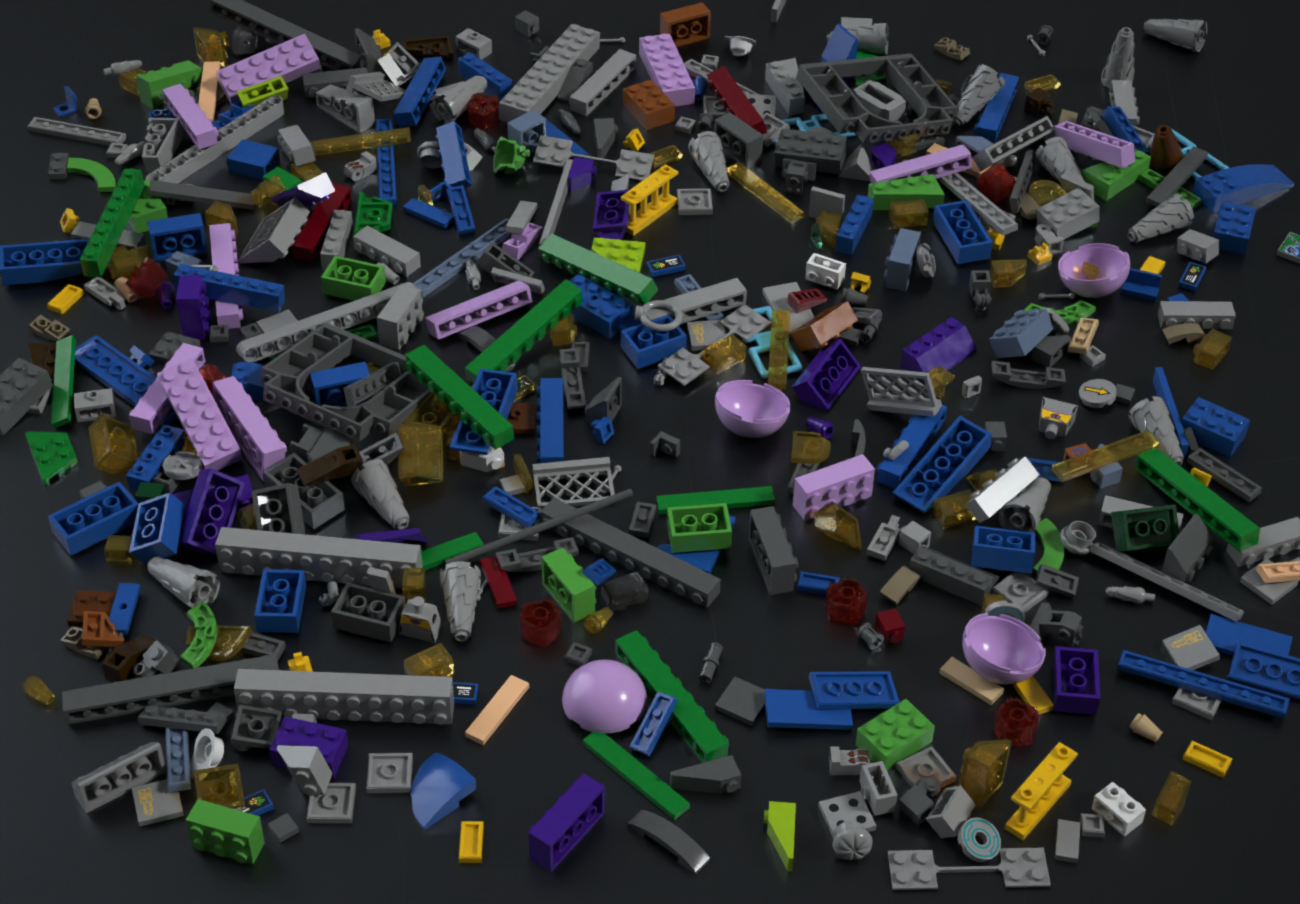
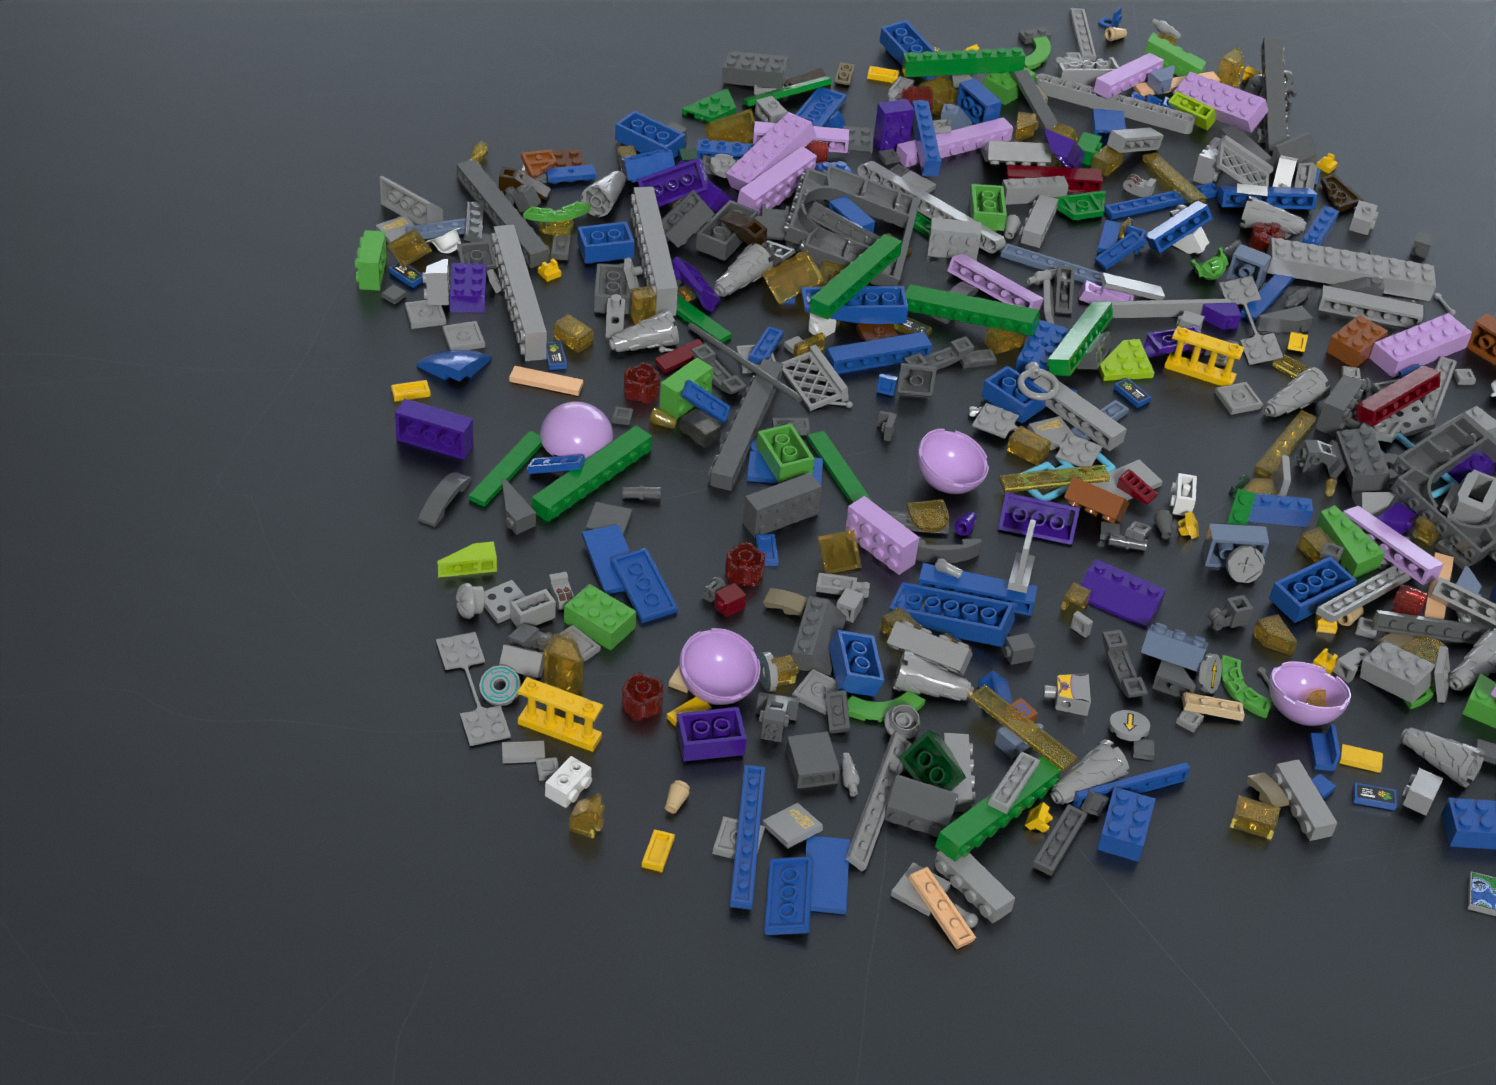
camera: 70 degrees right, 0 degrees up
none -> dark grey brick [786,732,840,789]
none -> light grey tile [987,751,1040,814]
none -> sand blue slope [1147,65,1175,94]
none -> light grey brick [1176,310,1205,331]
none -> green plate [1227,489,1256,526]
none -> white sticker [1237,183,1268,196]
none -> dark grey tile [1319,542,1344,563]
none -> clear yellow tile [1325,478,1337,496]

